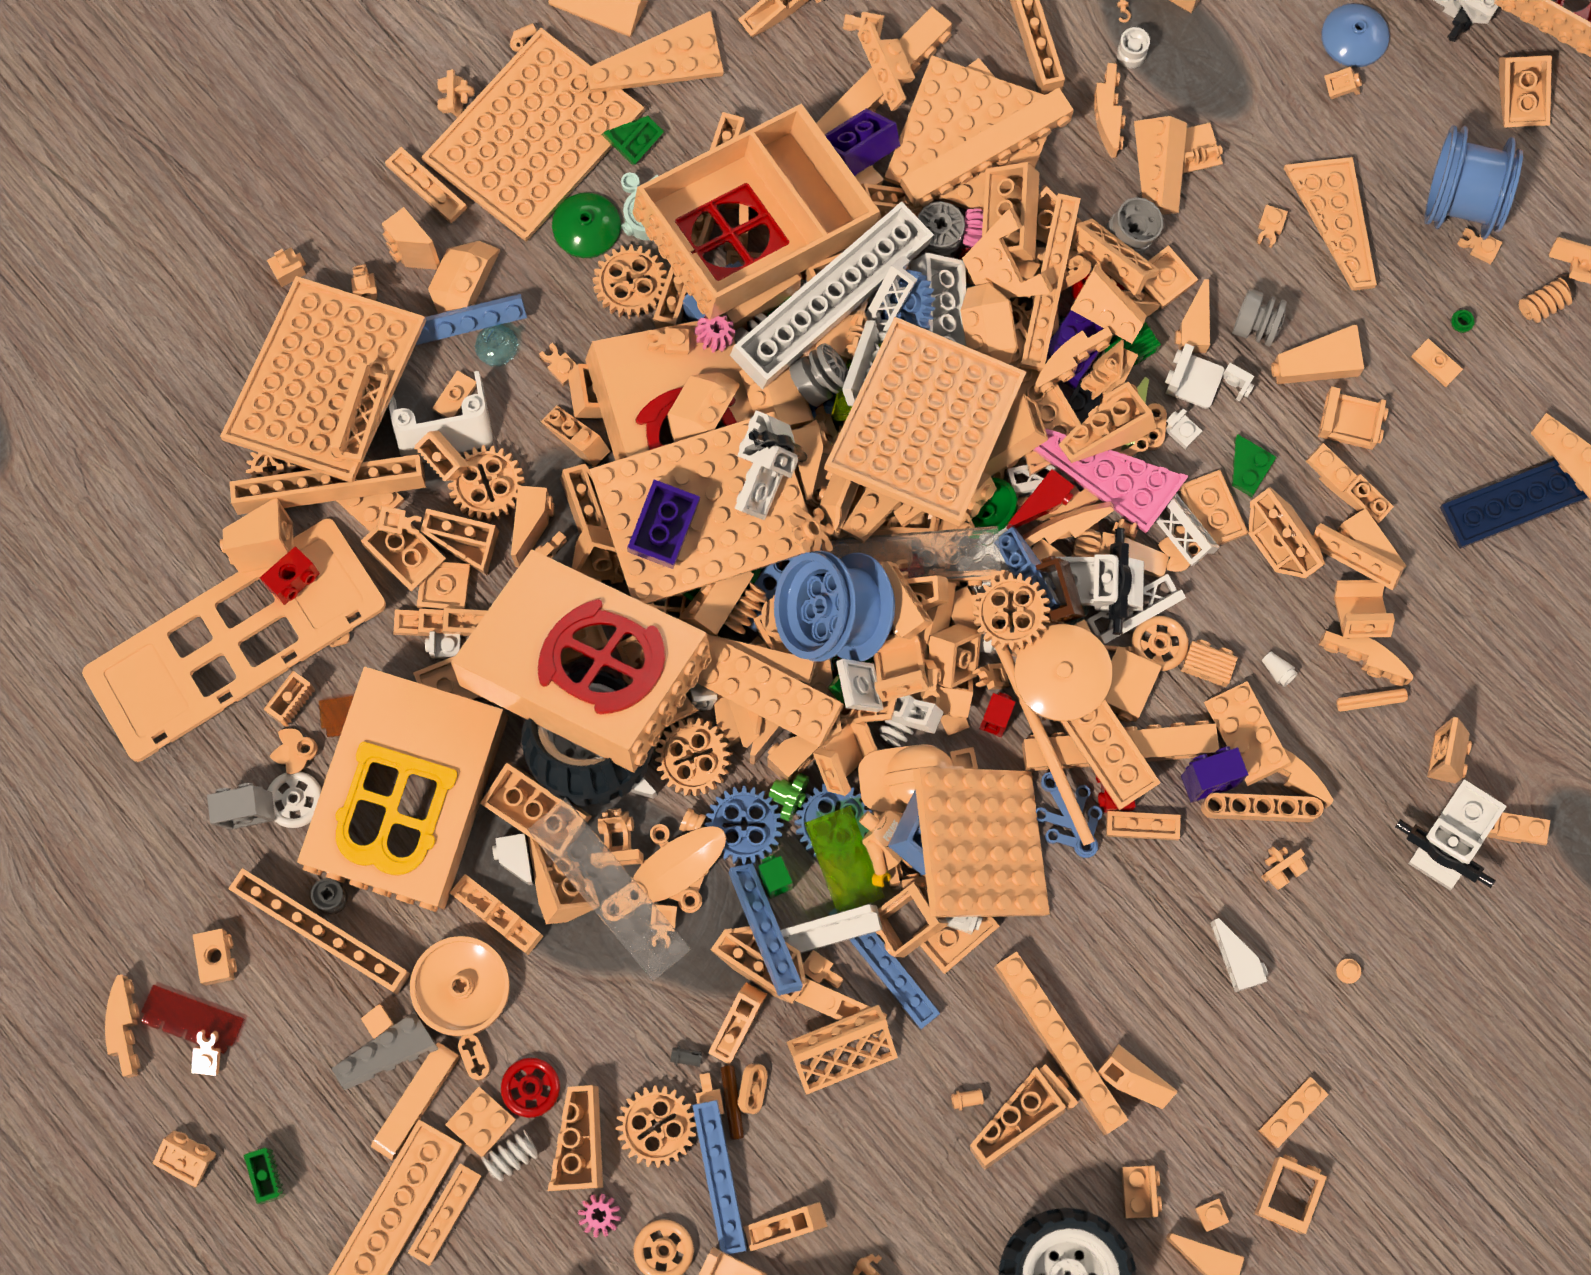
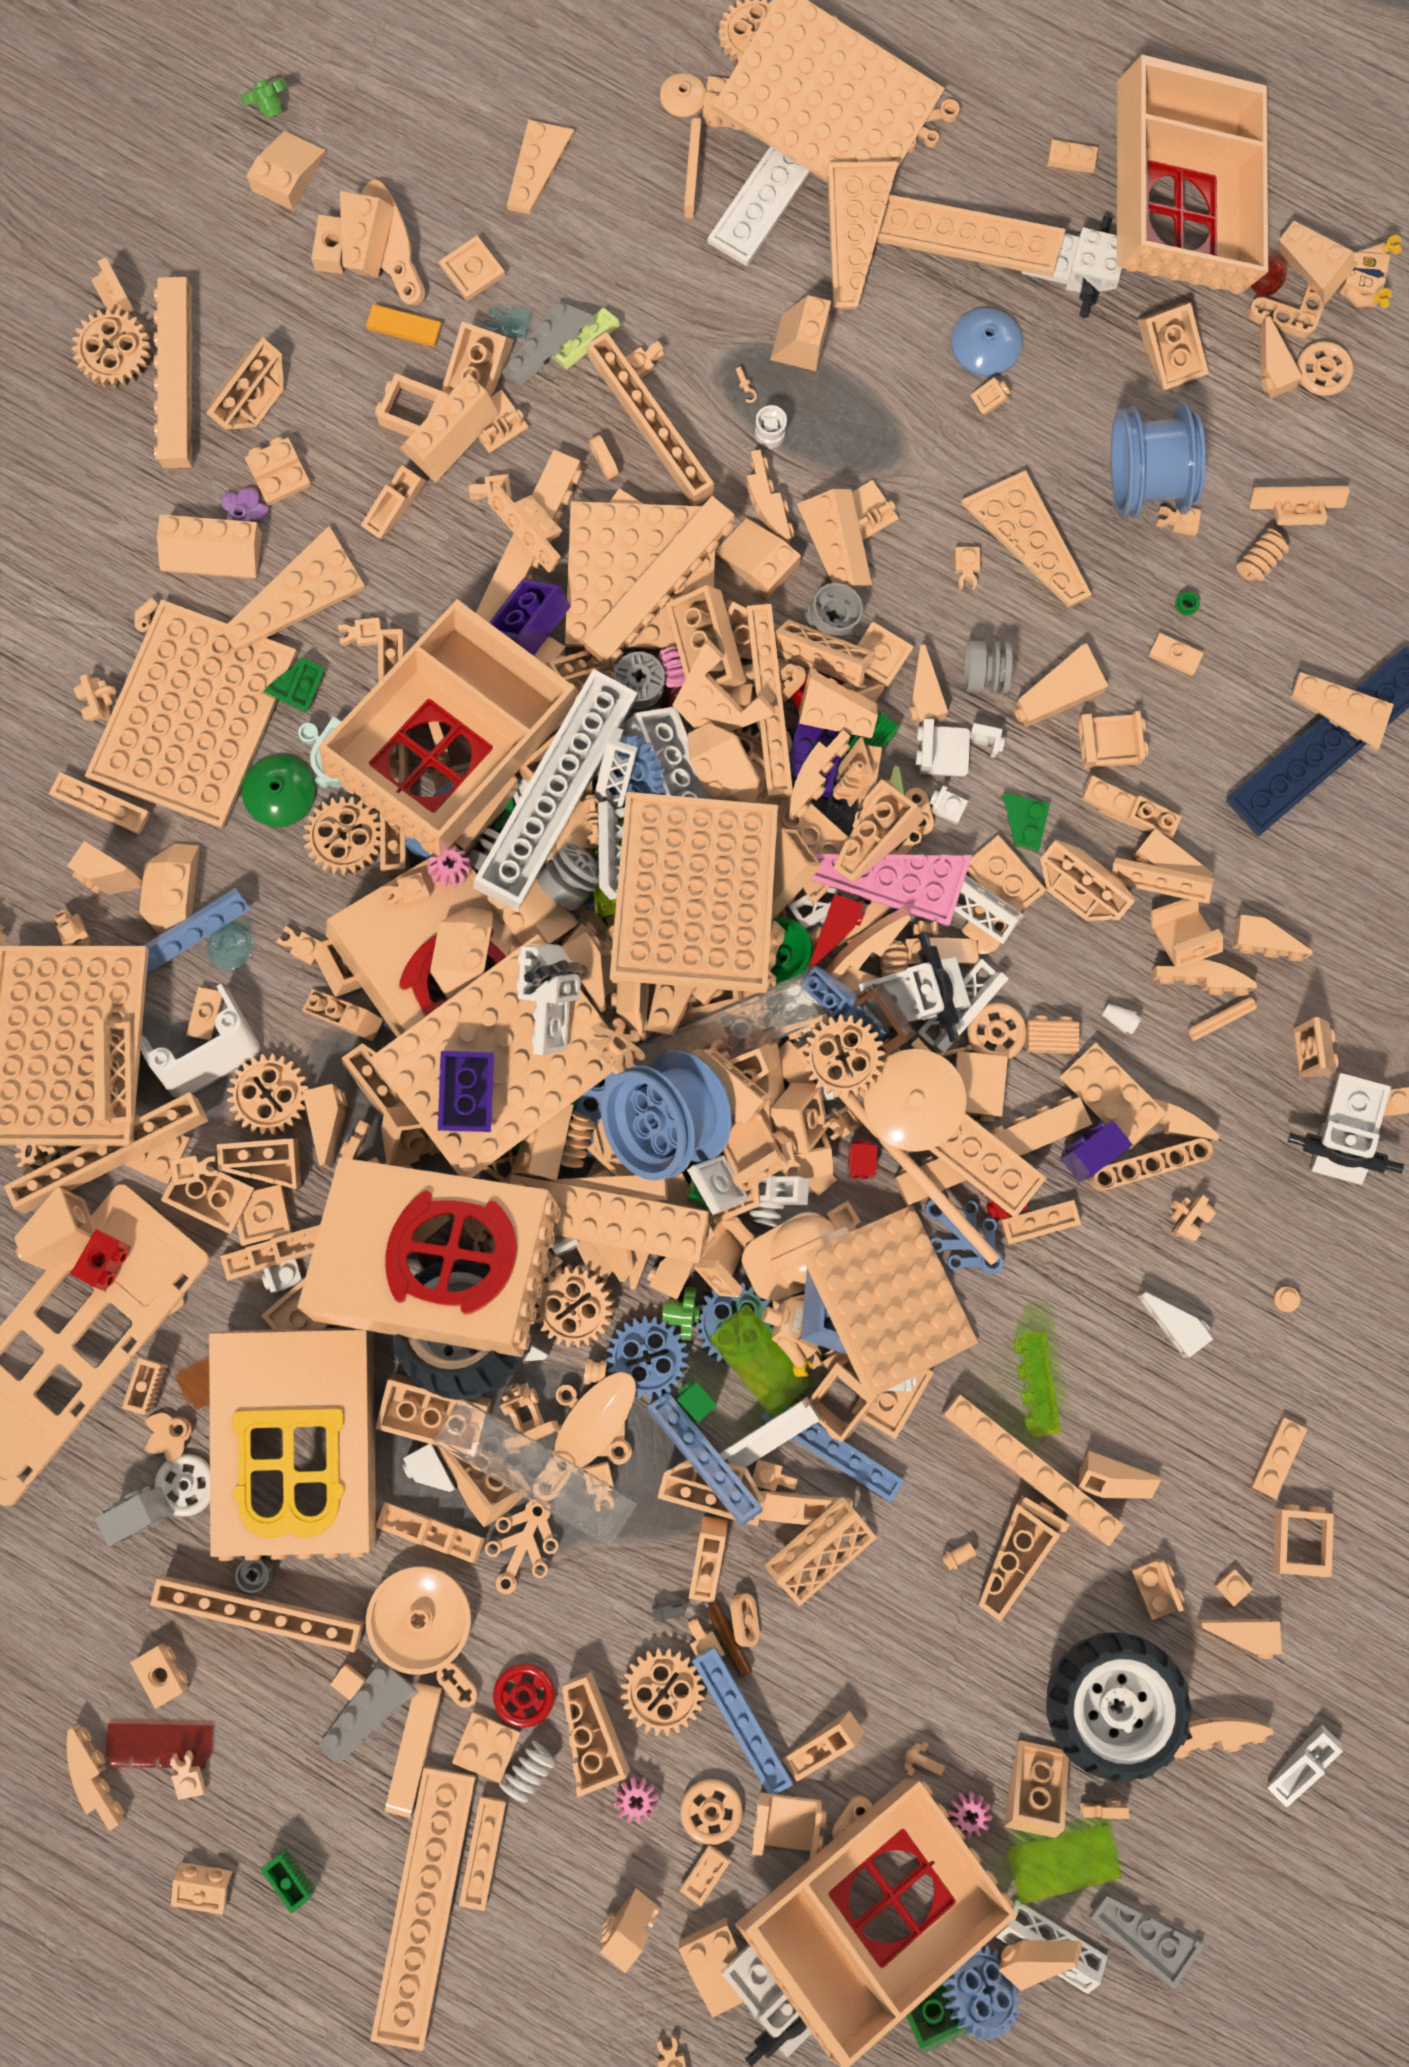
camera: 20 degrees left, 5 degrees up
light nougat brick [415,431,470,481] -> none
none -> light nougat plate [338,617,381,647]
none -> light nougat plant [485,1498,559,1594]
none -> light nougat beam [588,435,619,480]
none -> light nougat slope [715,518,801,600]
none -> clear neon green brick [1013,1330,1062,1437]
none -> light nougat slope [1232,915,1312,962]

